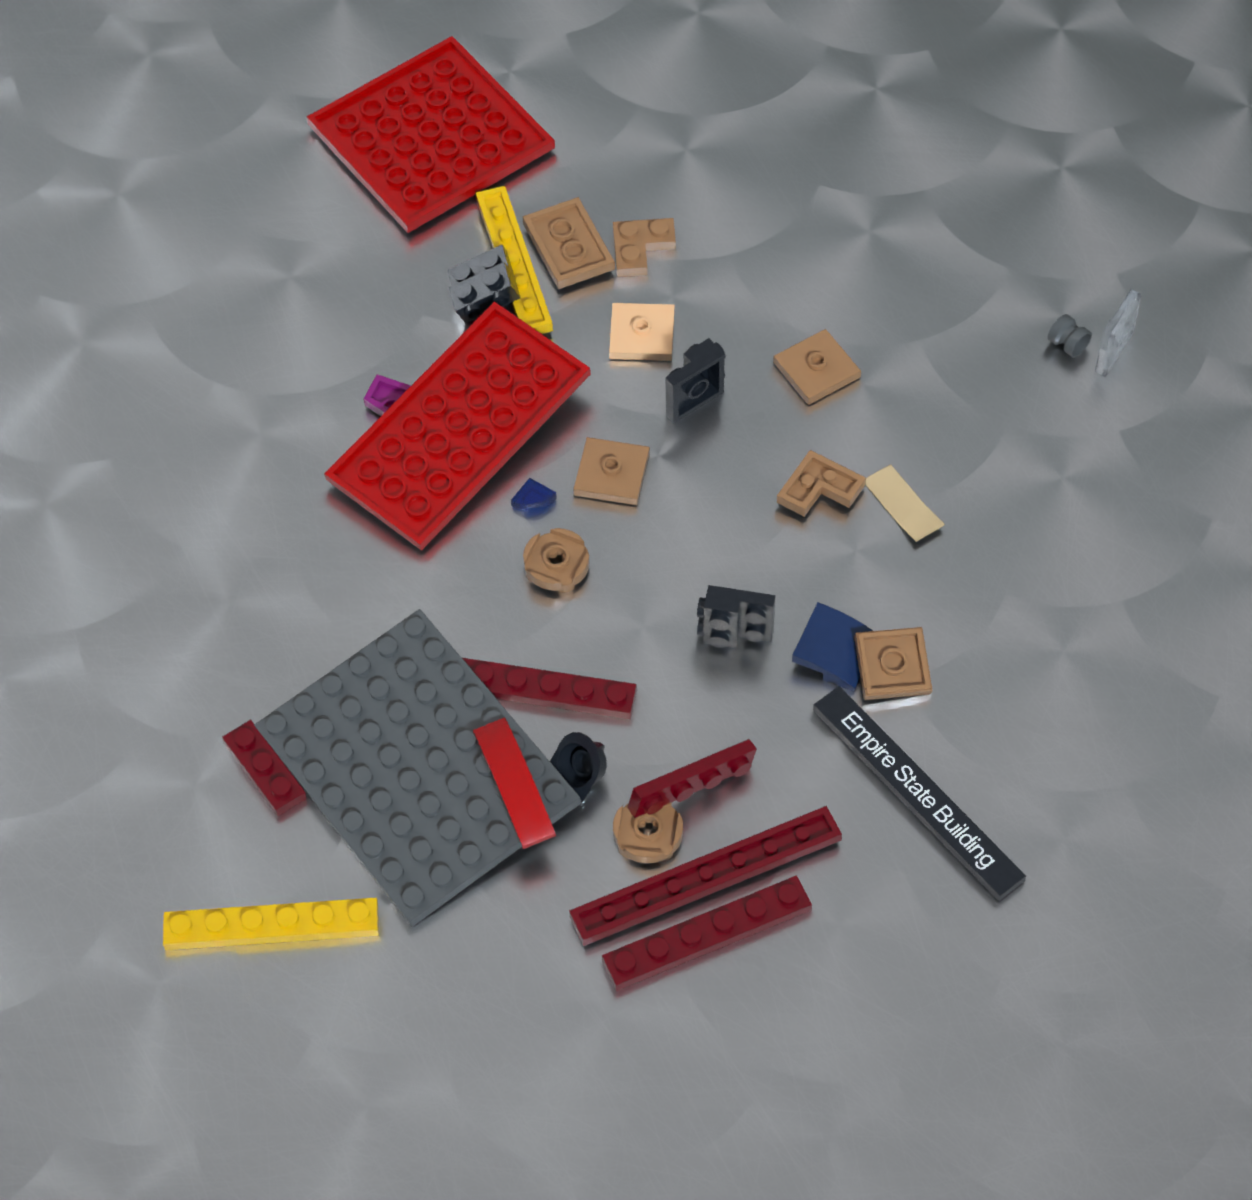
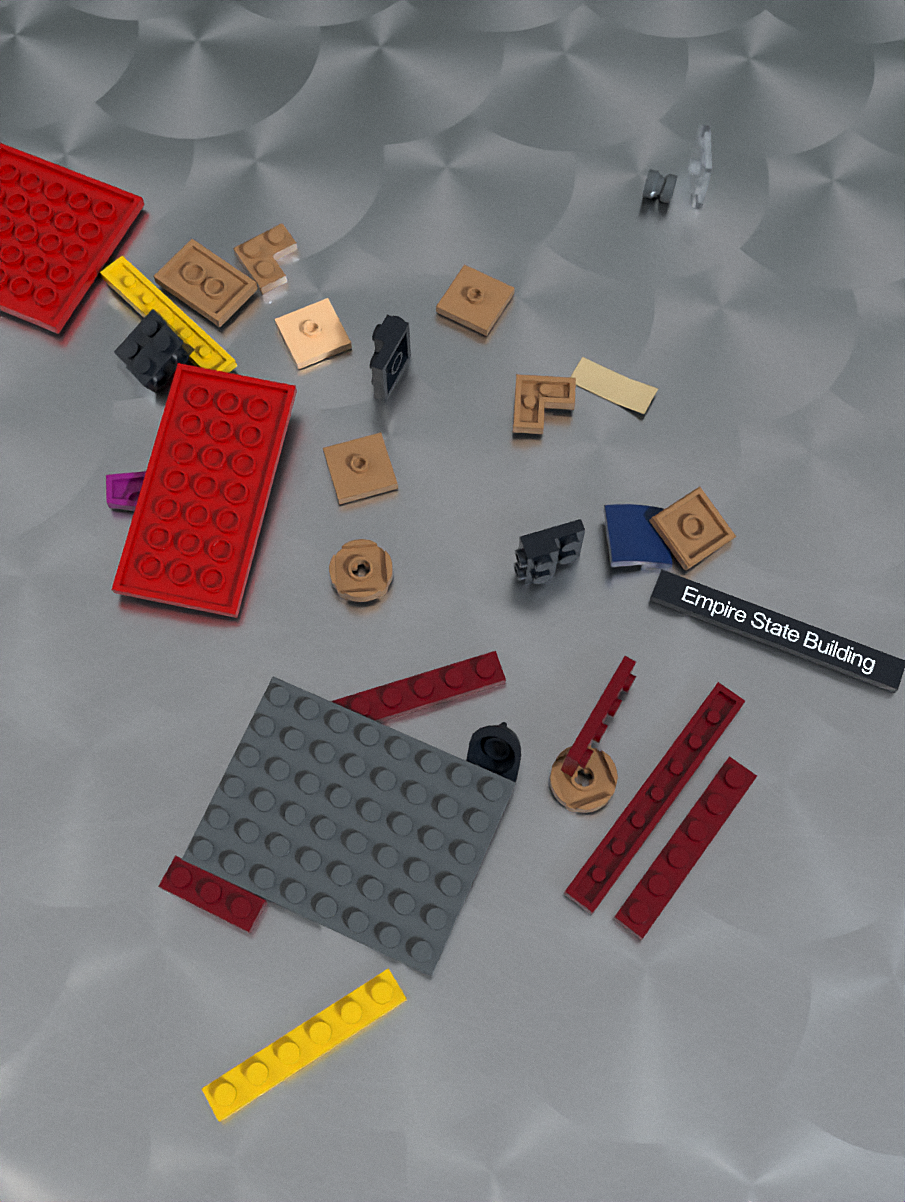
camera: 30 degrees left, 10 degrees up
red slope [473,717,556,849] -> none
clear blue tile [511,478,557,510] -> none

